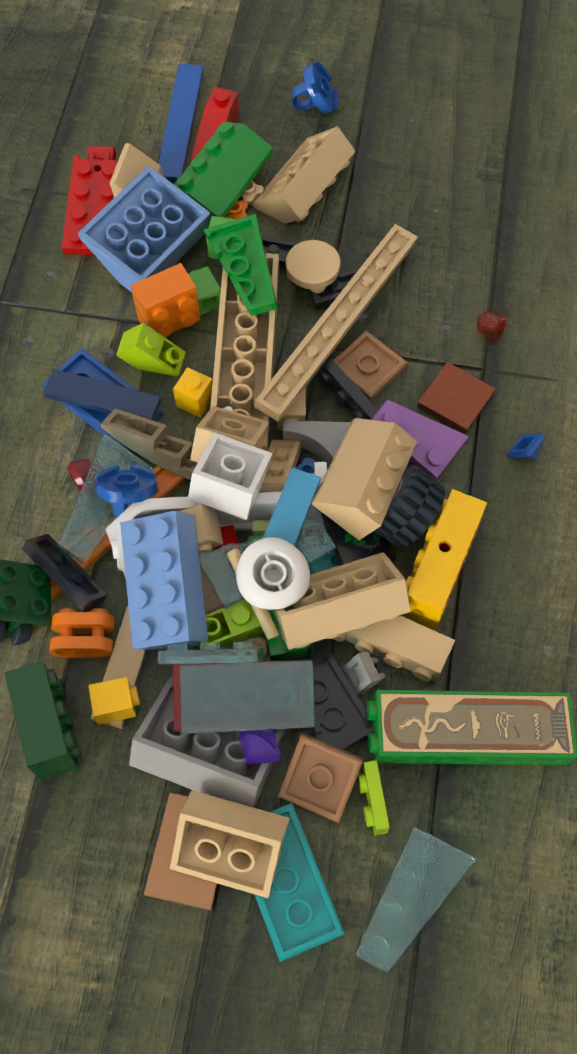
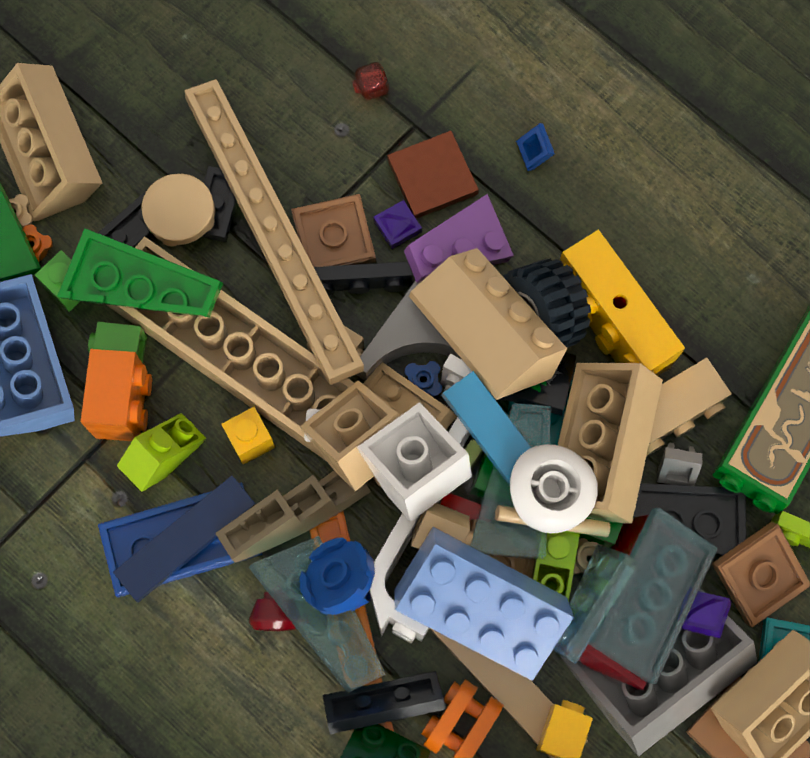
camera: 60 degrees left, 10 degrees up
none -> dark purple tile [374,200,422,249]

